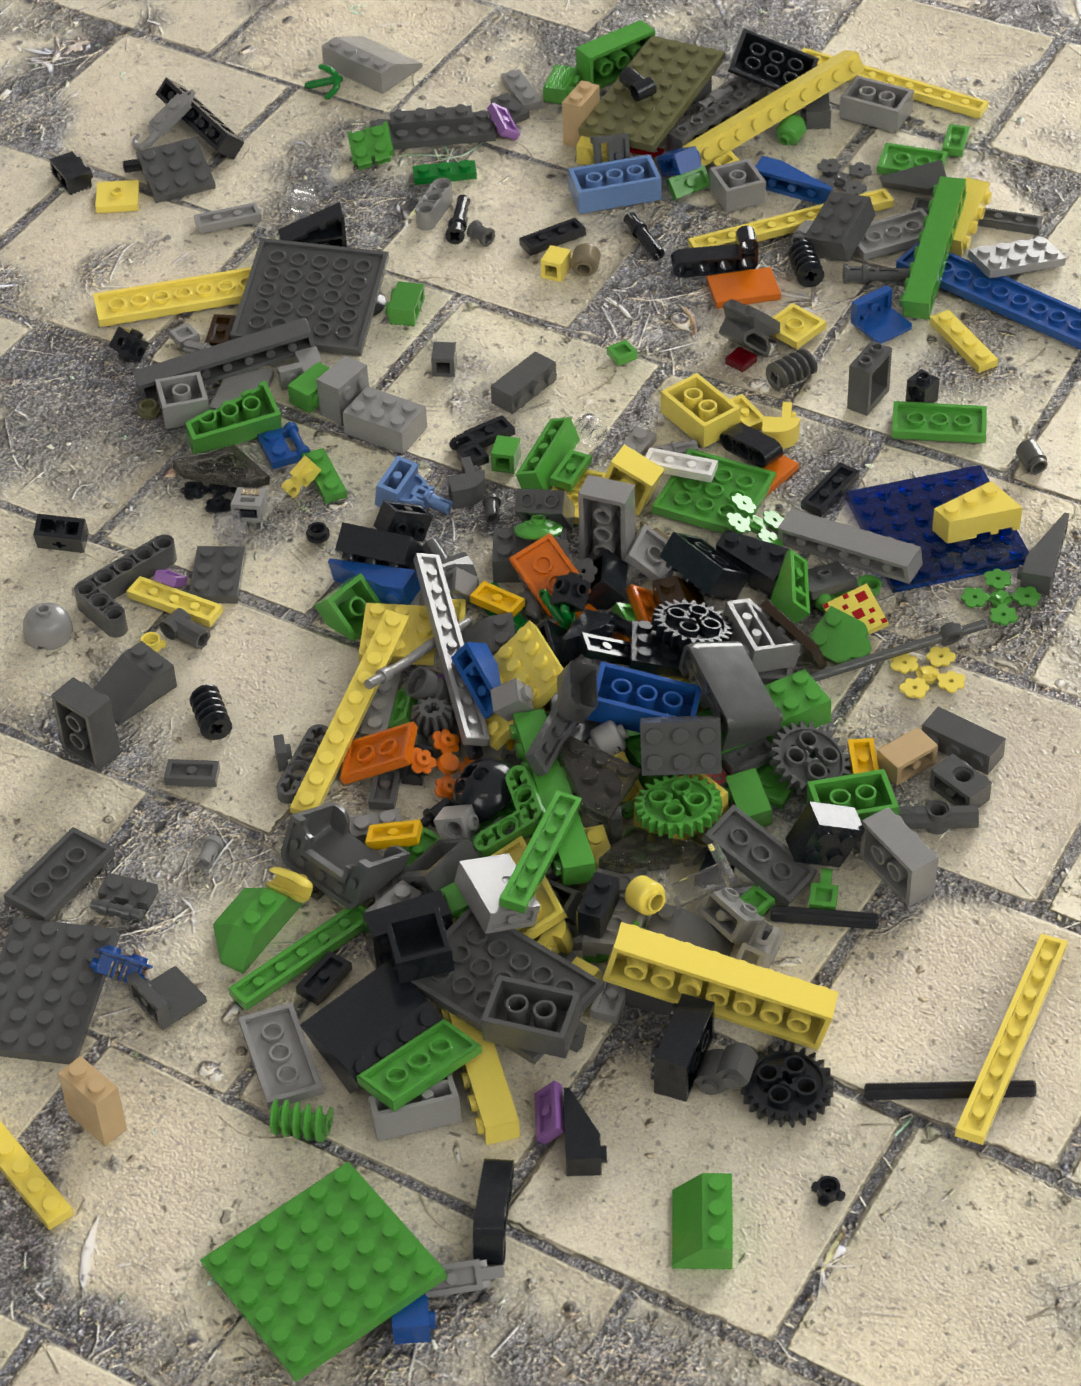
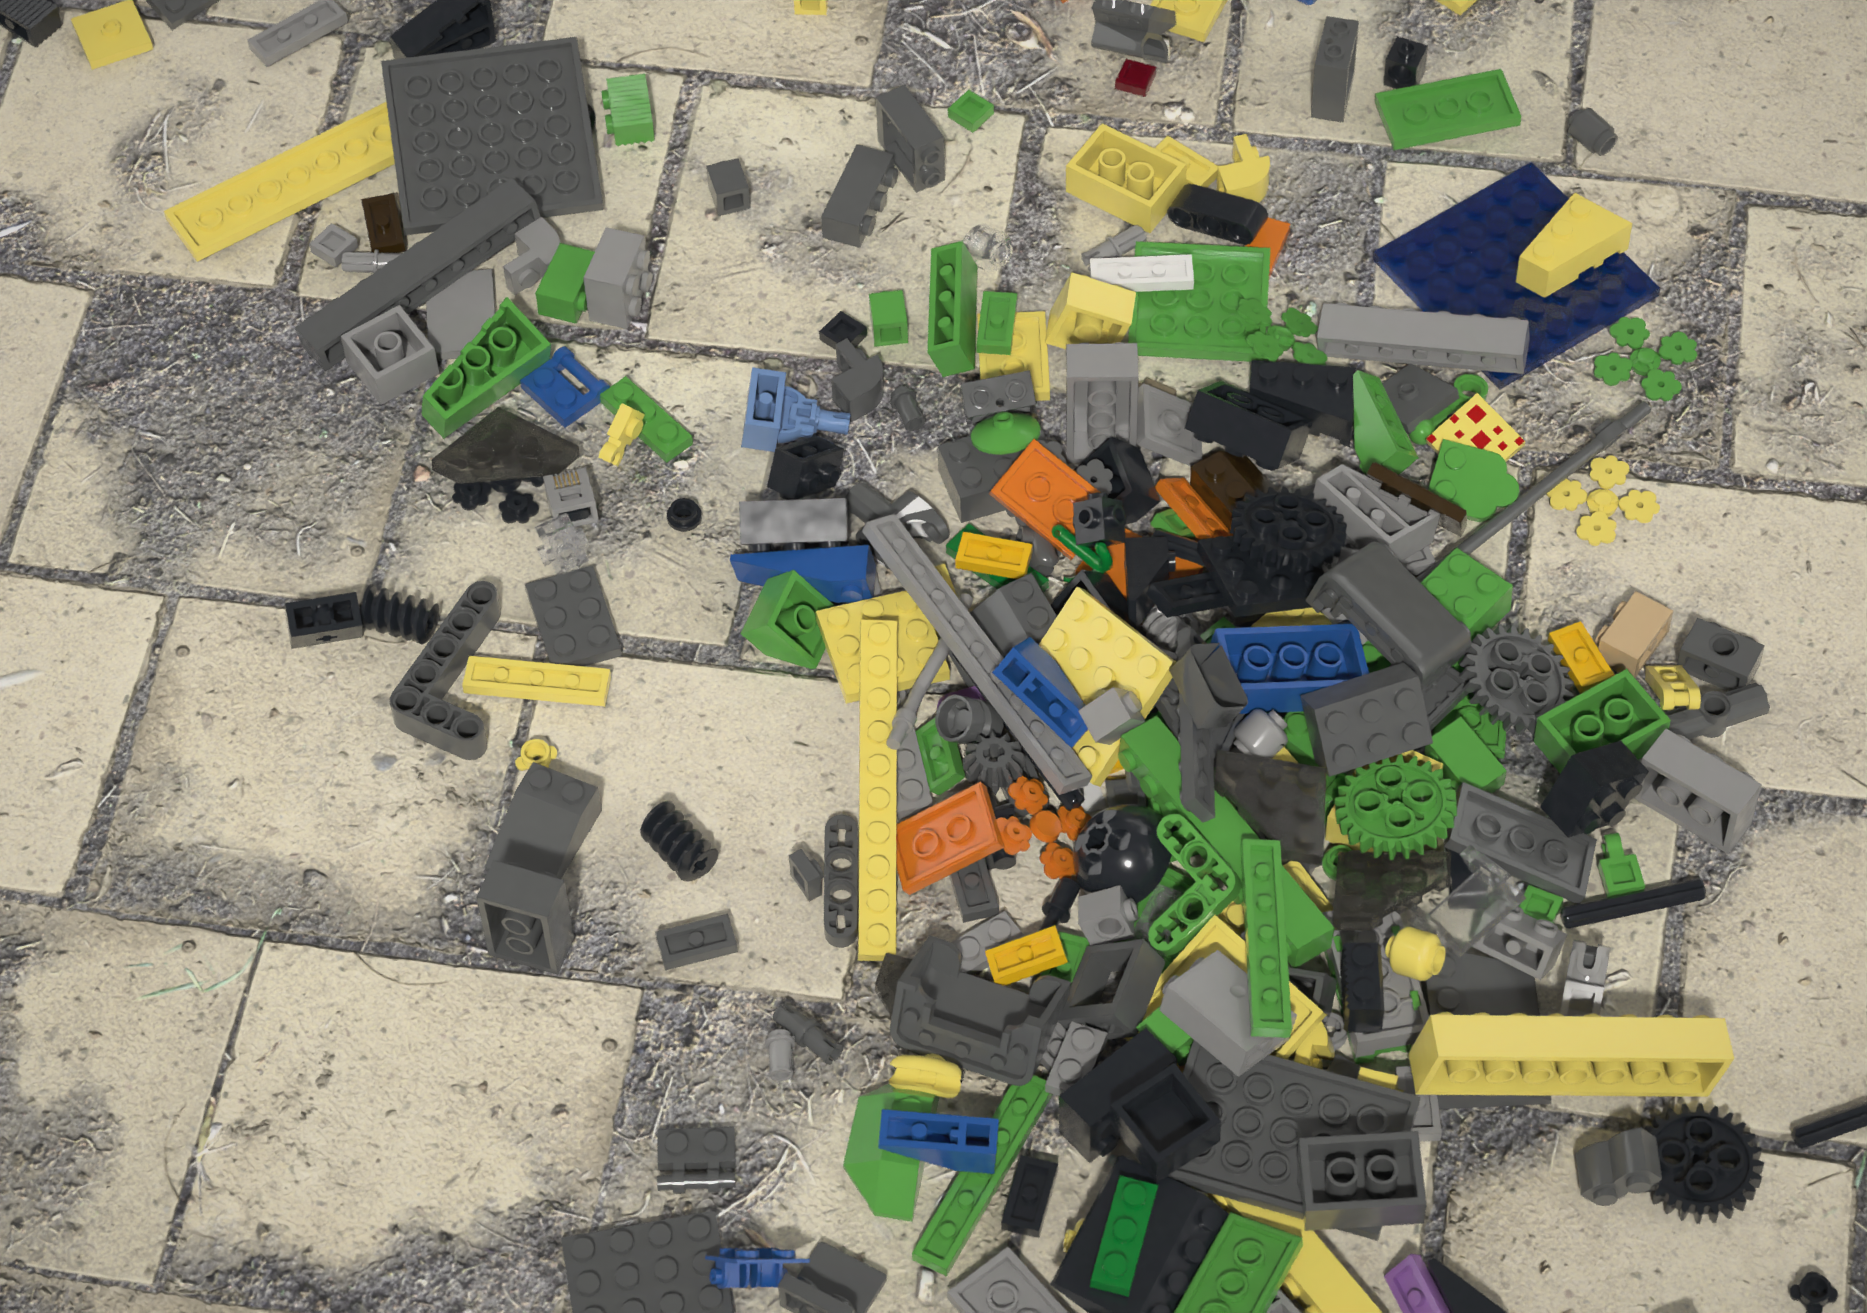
camera: 20 degrees left, 10 degrees up
dark grey plate [4,827,115,921] -> none
light grey cylinder [23,602,73,650] -> none
black brick [108,326,150,362] -> none
olive plate [137,399,160,419] -> none
medium lavender plate [154,569,188,588] -> none
dark grey piece [159,608,211,649] -> none
light grey brick [342,386,427,454] -> none
light grey brick [444,567,478,603] -> none
black hinge [449,415,515,453] -> none
light grey plate [613,427,657,457] -> none
black brick [650,993,715,1102] -> none
dark grey piece [766,348,818,391] -> none
black plate [801,462,860,517] -> none
dark grey brick [922,706,1006,775] -> none
dark grey slope [1017,513,1069,595] -> none
none -> black piece [360,584,439,645]
none -> dark grey pin [773,1001,843,1065]
none -> dark grey window [876,84,945,193]
none -> blue slope [878,1109,999,1174]
none -> green plate [1090,1176,1158,1297]
none -> light yellow plate [1645,665,1701,710]

